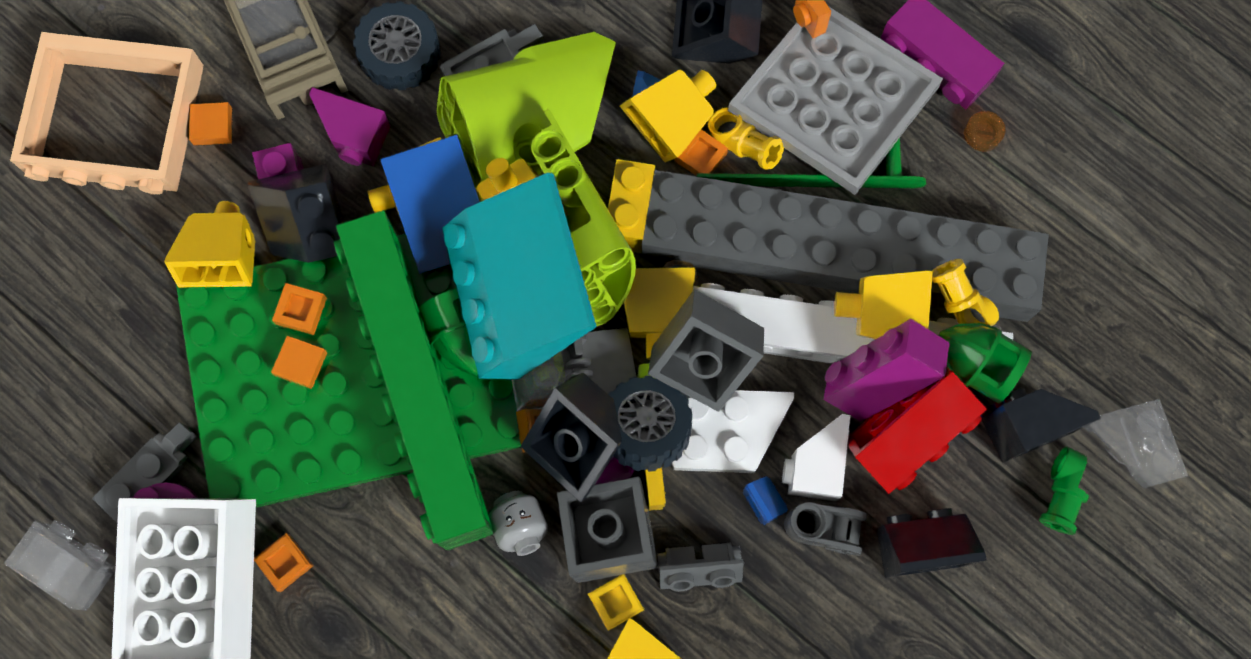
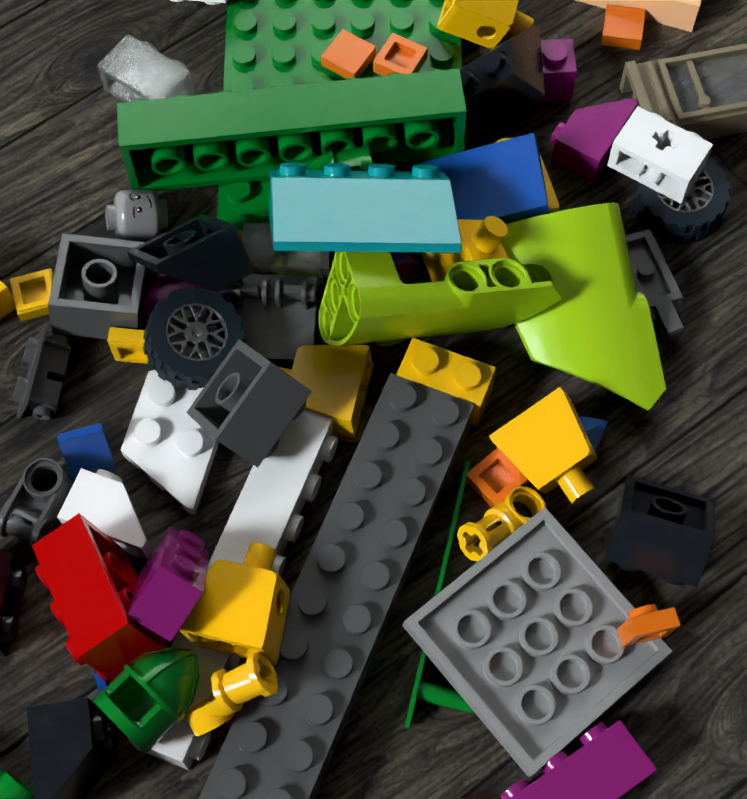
camera: 105 degrees right, 10 degrees down
orange tile [254,533,314,592] -> none
none -> clear brick [97,34,195,102]
none -> white brick [607,106,713,204]

